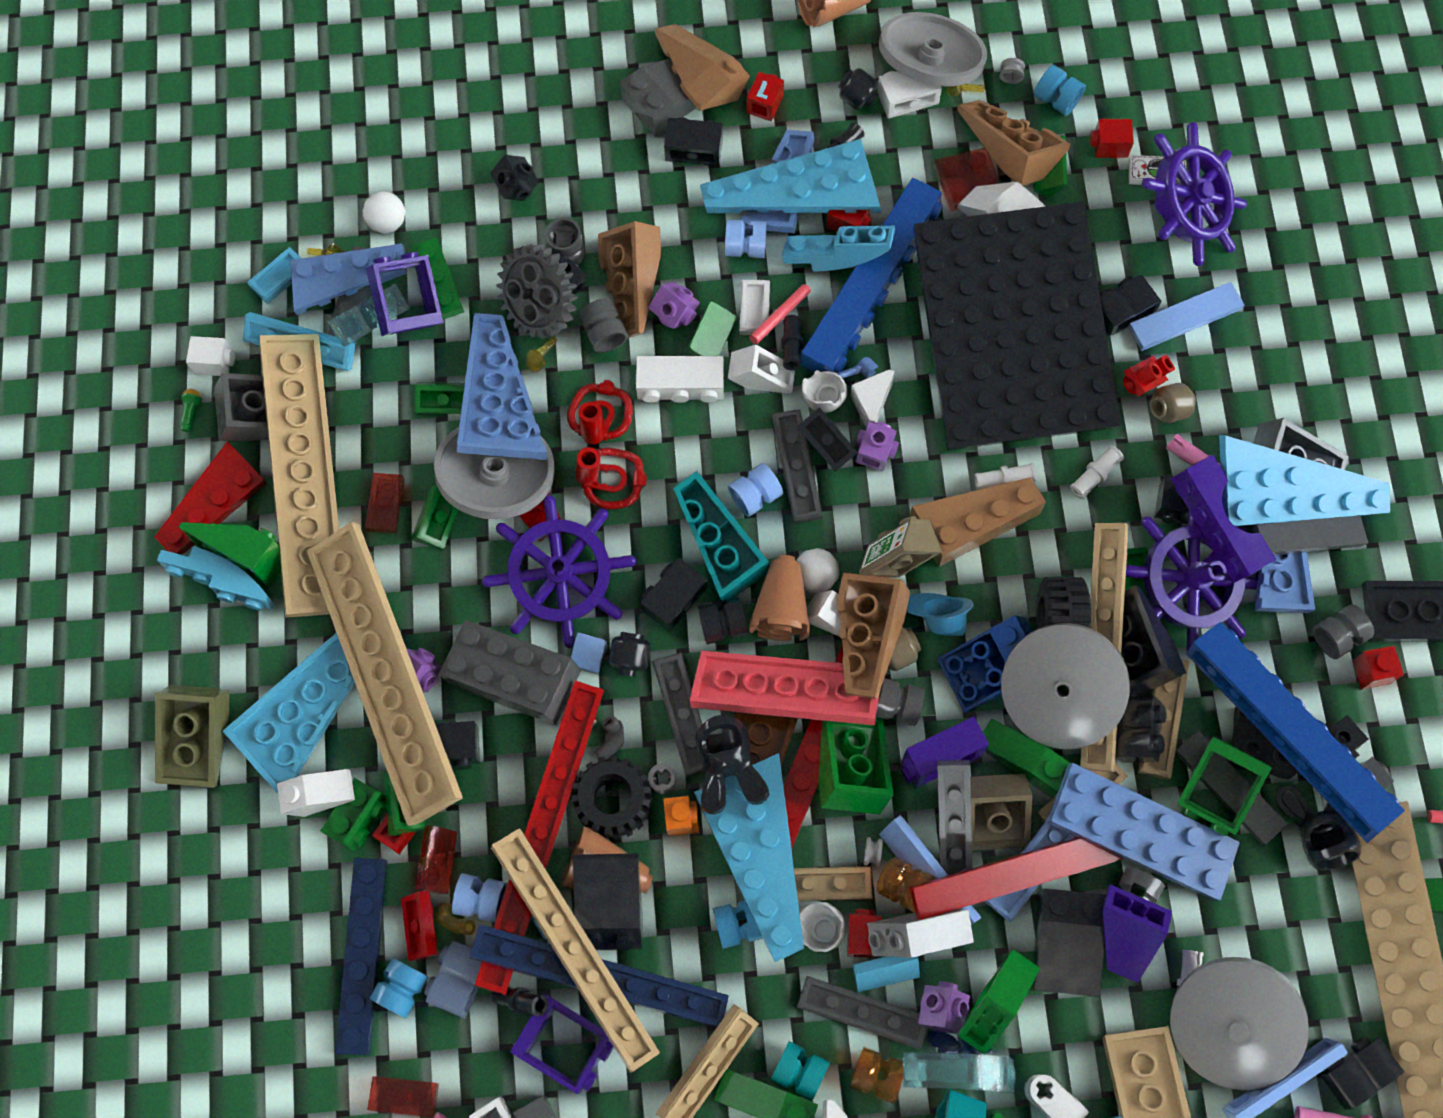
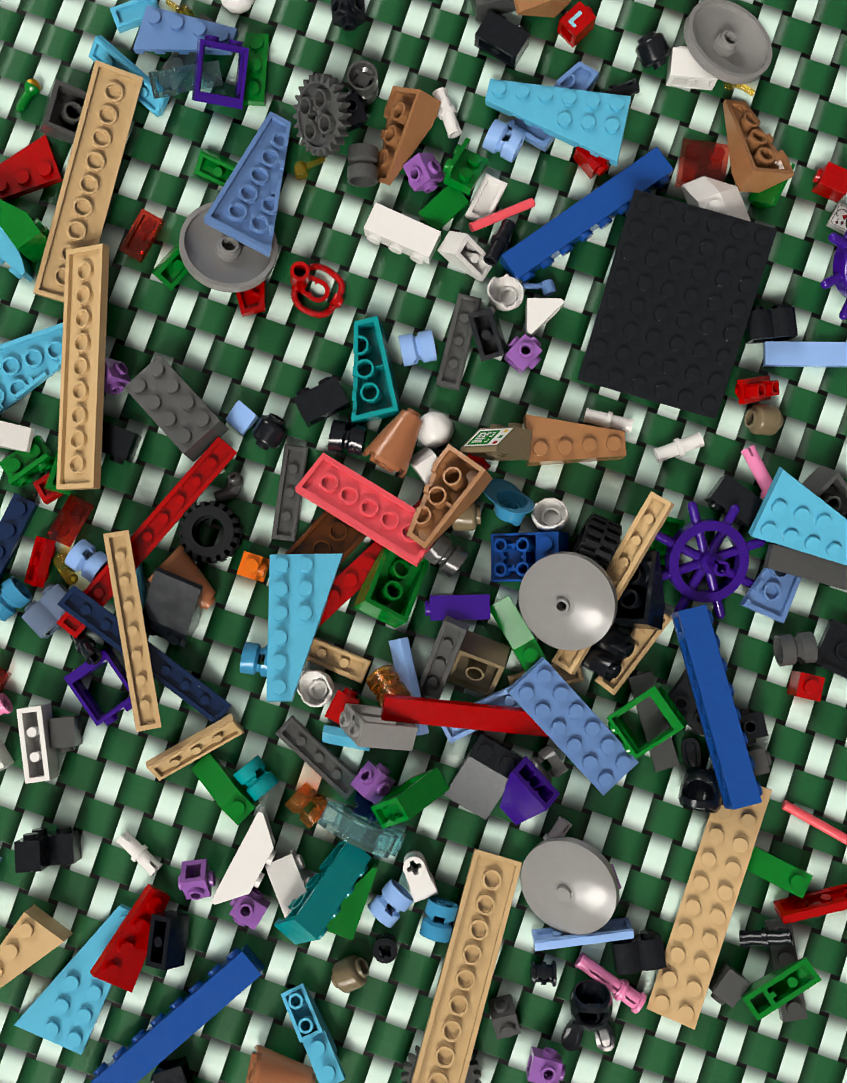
camera: 25 degrees right, 15 degrees up
white brick [186,336,235,376] -> none
dark purple piece [482,495,636,648] -> none
red piece [567,380,633,444] -> none
light grey bush [648,764,676,794] -> none
black piece [695,715,770,815] -> none
medium azure slope [782,225,895,272] -> none
light grey bush [863,837,883,867] -> none
light grey bush [999,58,1025,84] -> none
dark azure wheel [1033,65,1086,116] -> none
dark purple arch [1171,454,1277,583] -> none
none -> white pin [433,87,462,139]
none -> green bracket [443,138,489,195]
none -> white hair [531,498,569,532]

